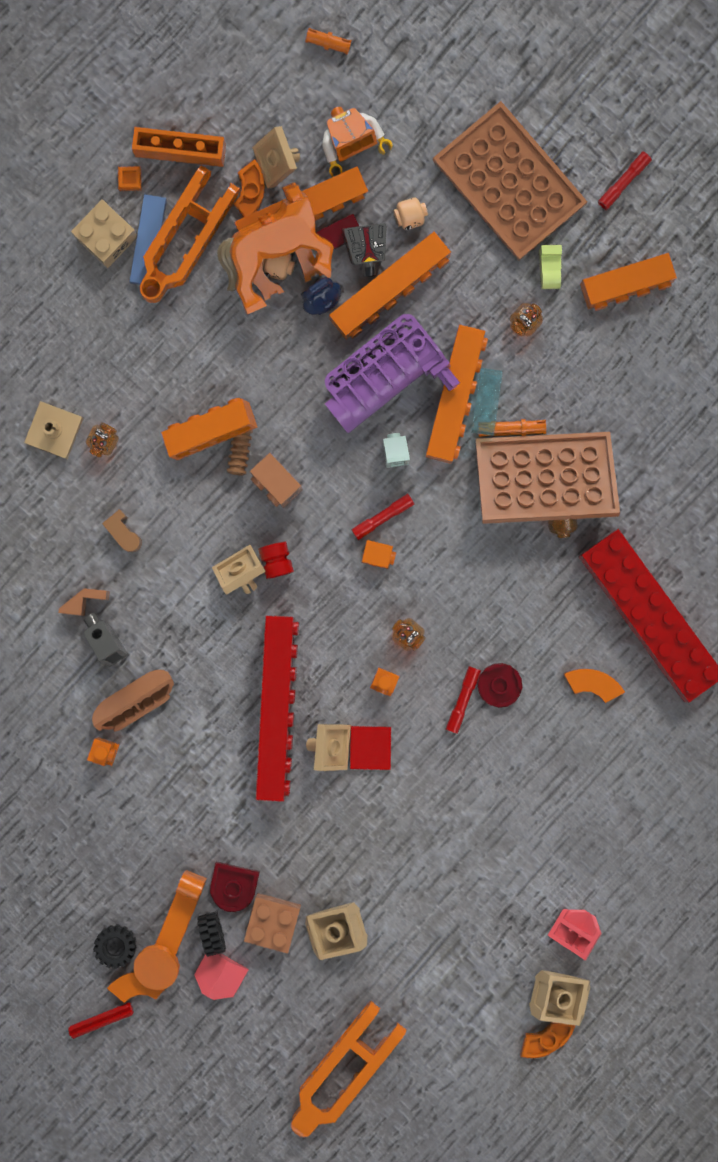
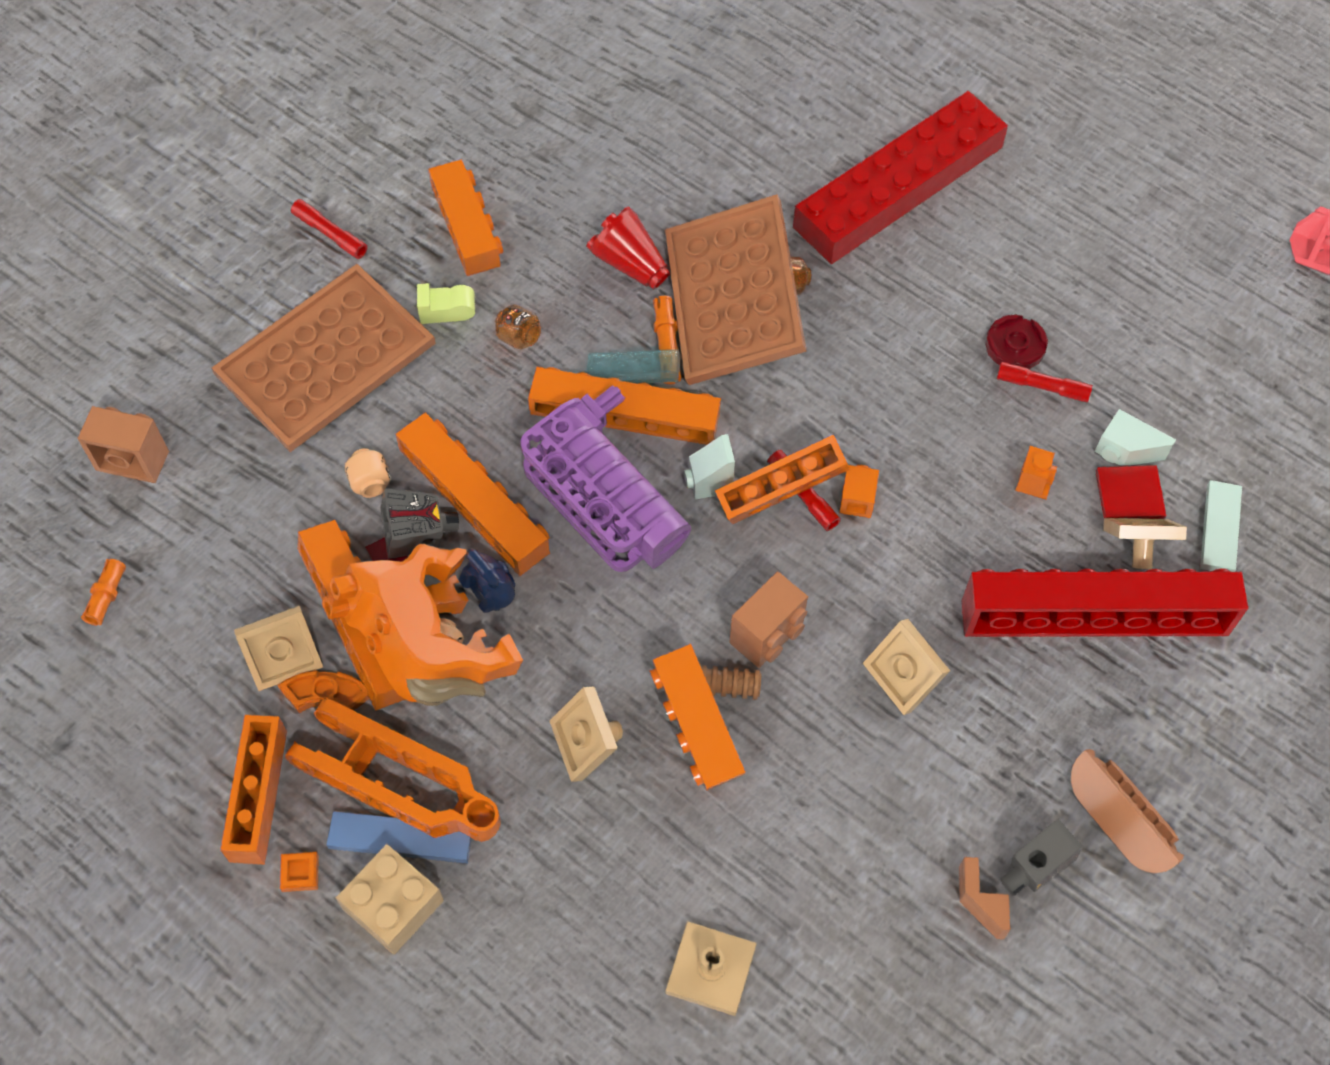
camera: 95 degrees left, 25 degrees down
clear orange head [86,422,119,458] -> none
orange brick [87,737,120,766] -> none
medium nougat leg [102,509,142,553] -> none
red wheel [258,541,294,579] -> none
orange torso [322,107,393,177] -> none
clear orange head [392,618,426,651] -> none
orange tile [563,669,625,703] -> none
none -> nougat brick [77,406,169,484]
none -> tan tile [550,687,623,782]
none -> red cone [586,206,670,290]
none -> orange brick [715,434,850,524]
none -> light aqua slope [1095,409,1176,466]
none -> light aqua tile [1200,480,1242,572]

